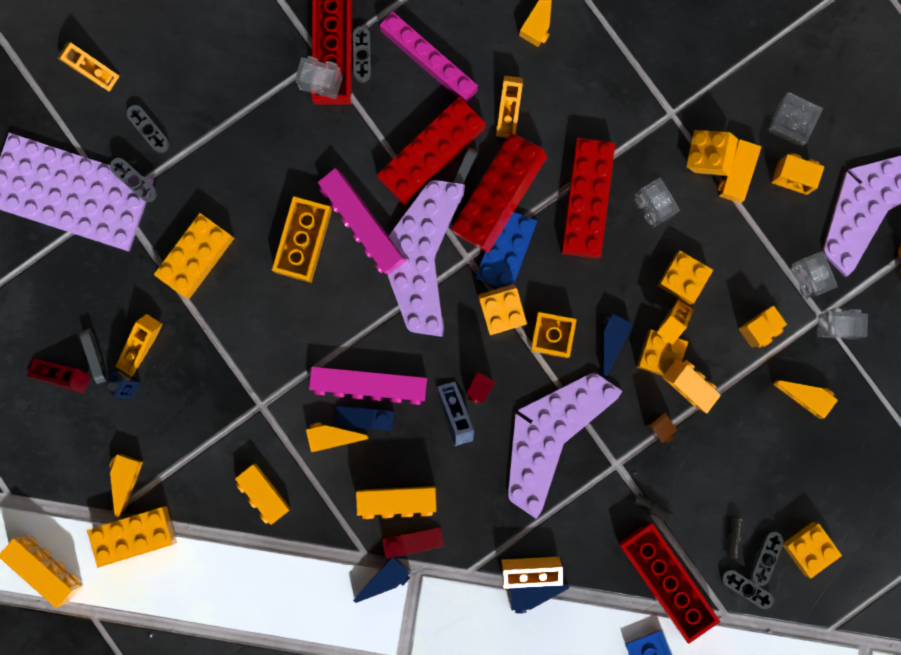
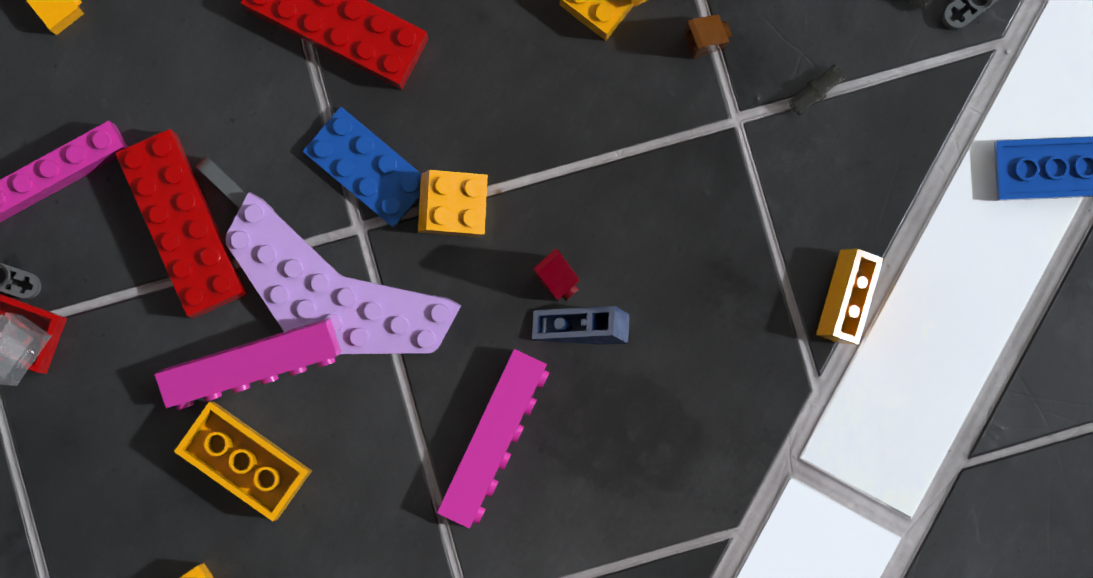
camera: 70 degrees left, 0 degrees up
light orange slope [306,422,369,452] -> none
dark blue slope [335,406,394,431] -> none
dark blue slope [353,557,410,603] -> none
light orange brick [356,486,437,519] -> none
dark red slope [383,527,444,558] -> none
red brick [451,133,547,253] -> none
light orange slope [496,75,523,138] -> none
lavender wing [508,373,622,519] -> none
dark blue slope [510,582,569,614] -> none
light orange brick [530,312,577,358] -> none
dark blue slope [601,314,633,376] -> none
red brick [618,522,721,644] -> none

